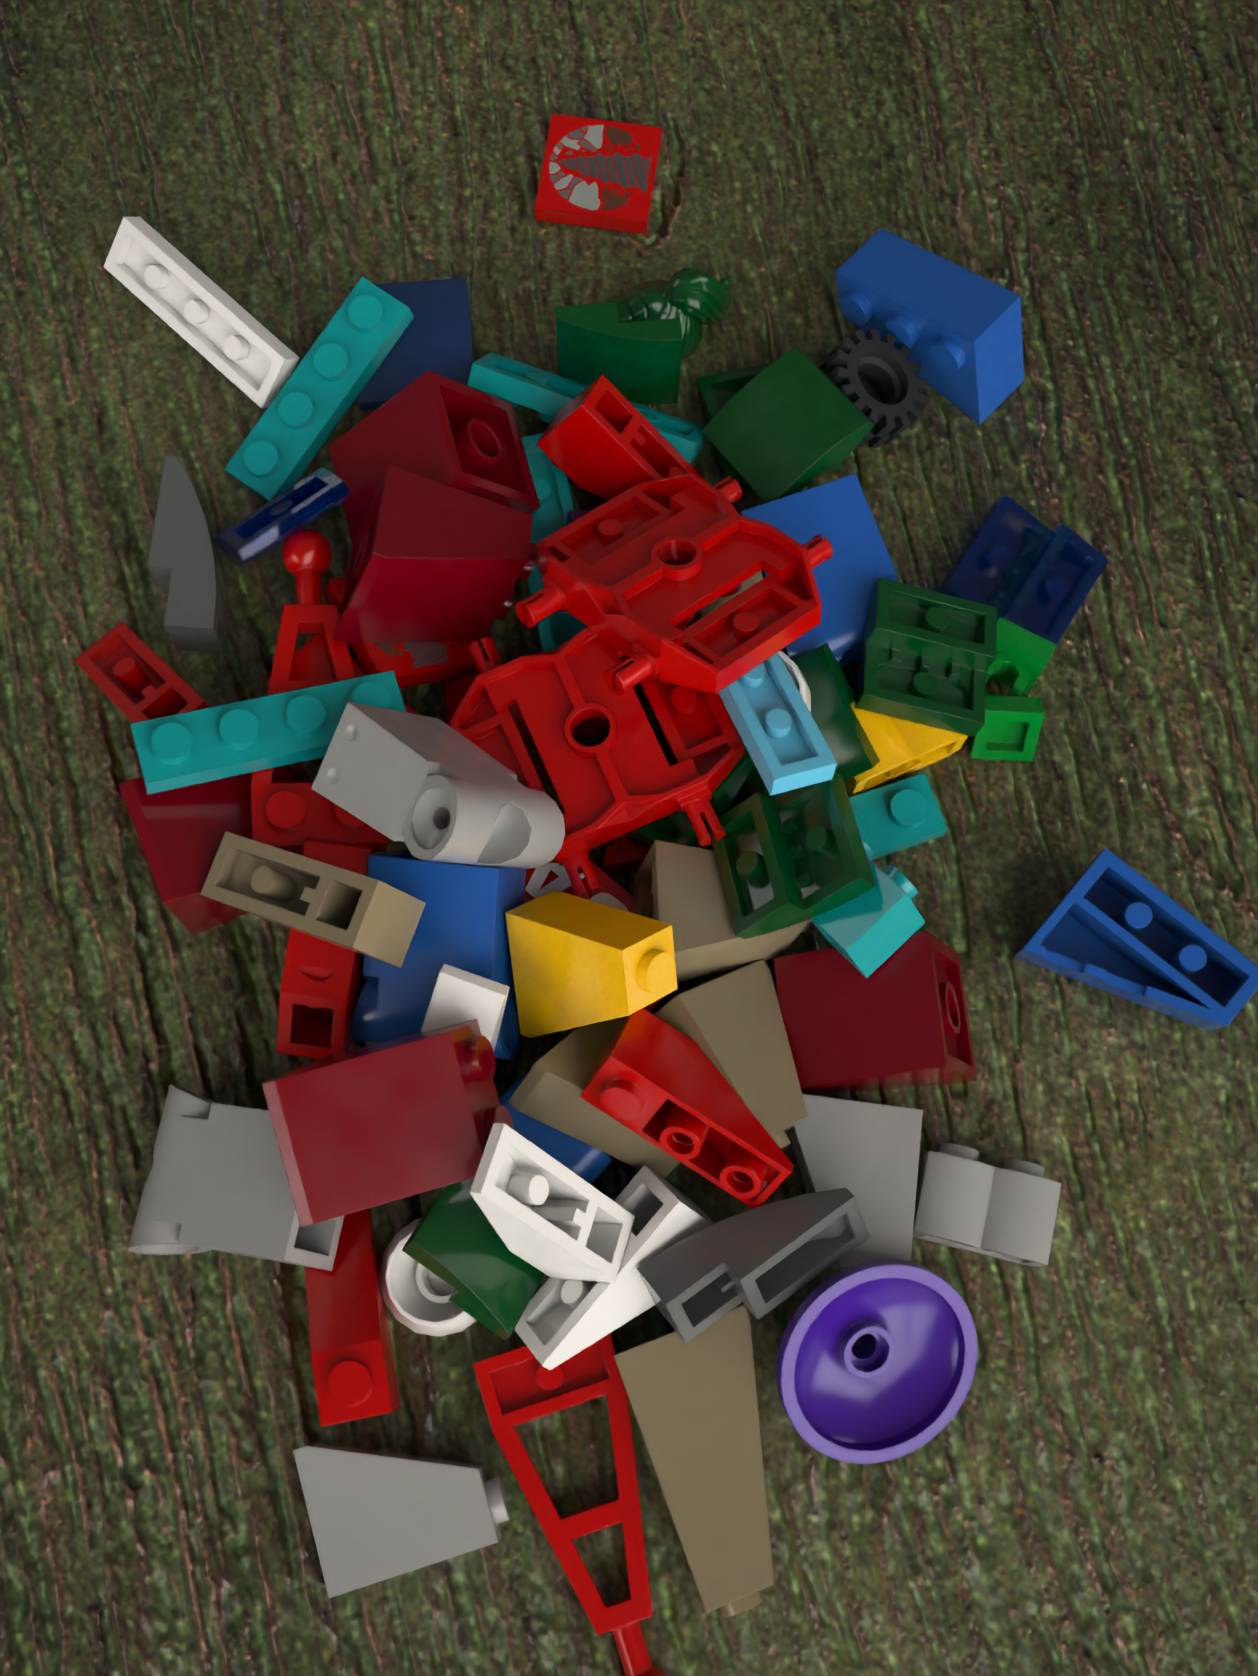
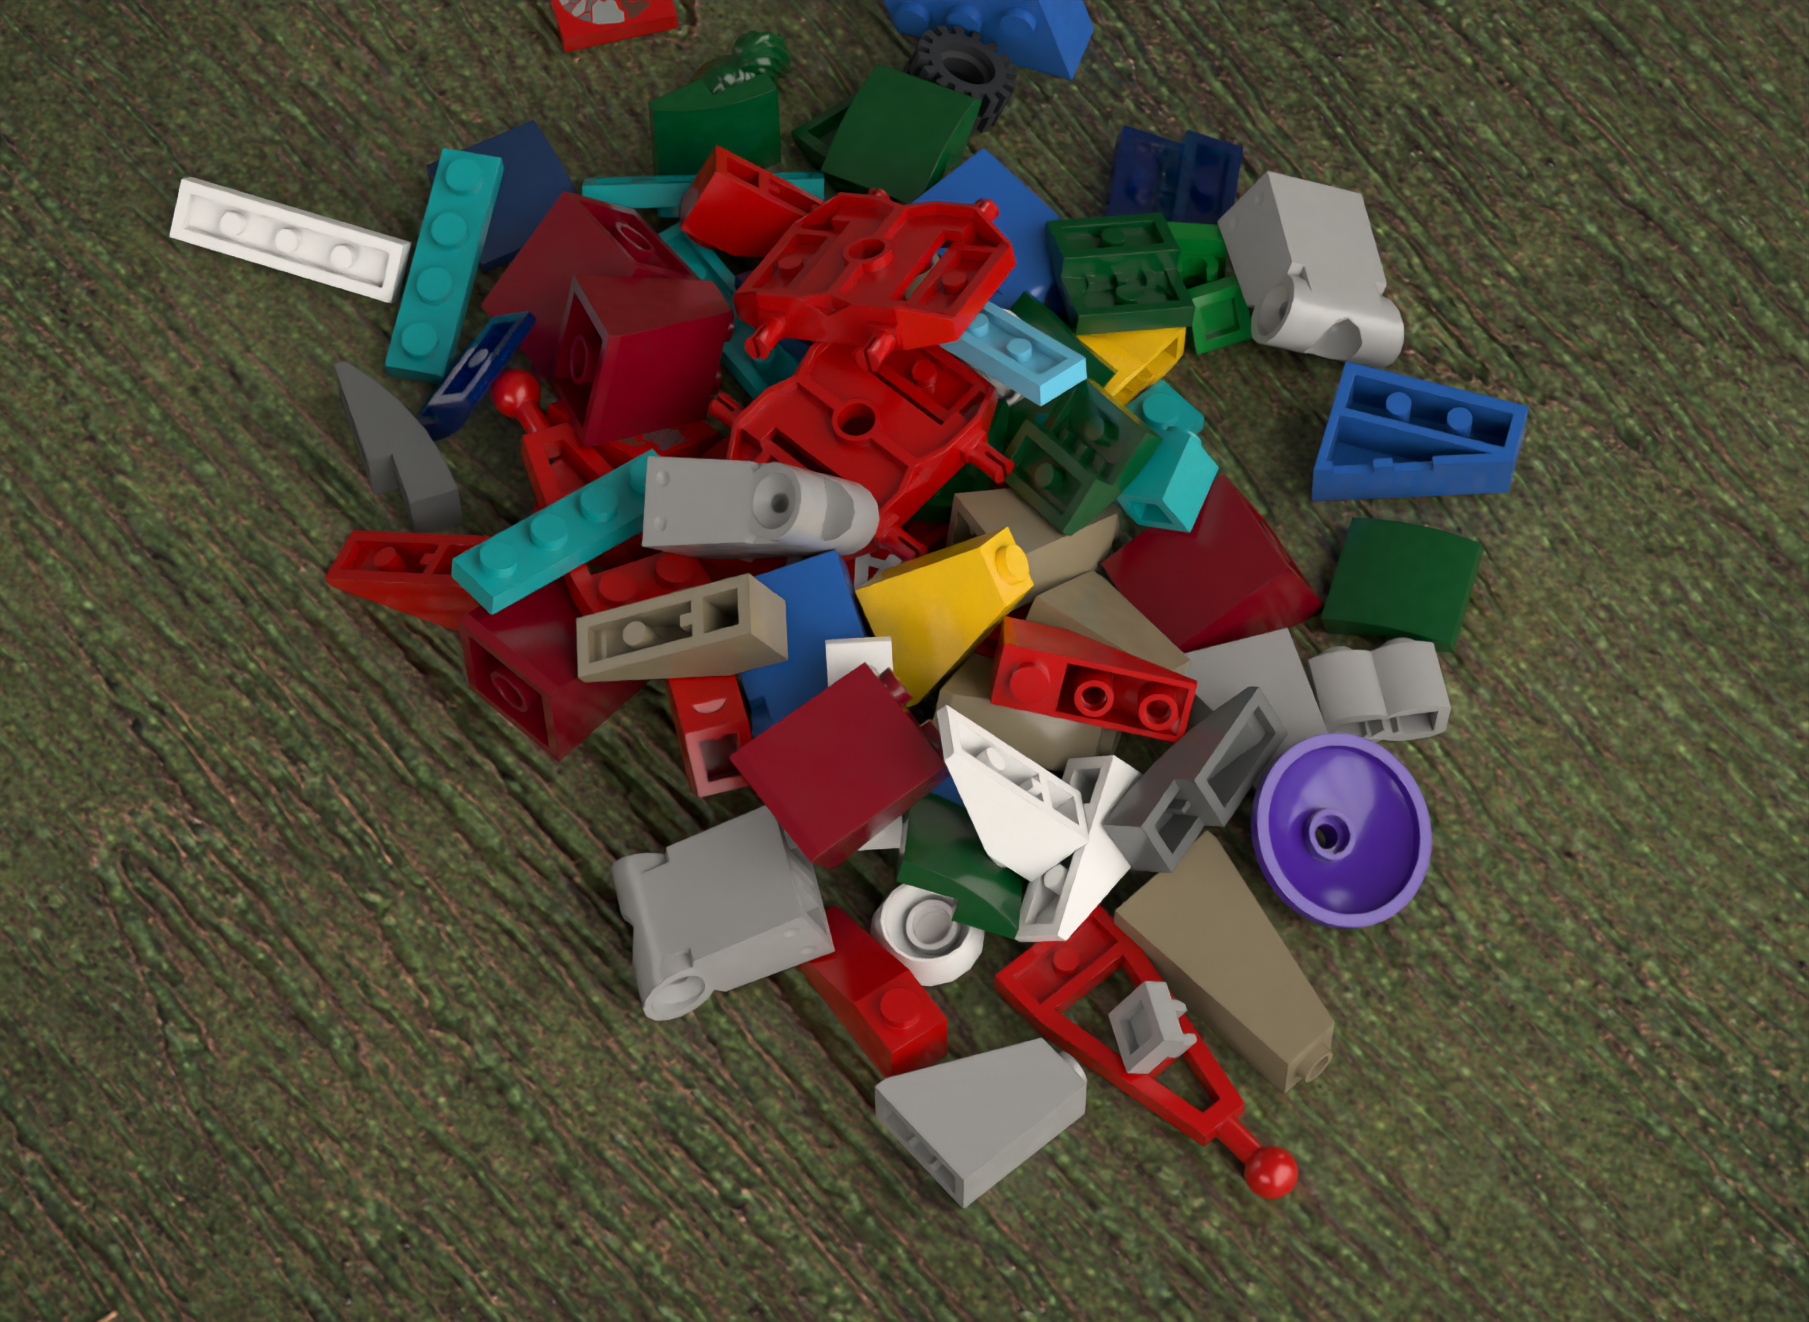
camera: 20 degrees left, 15 degrees down
none -> light grey tile [1108,981,1197,1074]
none -> light grey piece [1217,171,1404,368]
none -> dark green slope [1321,517,1484,653]

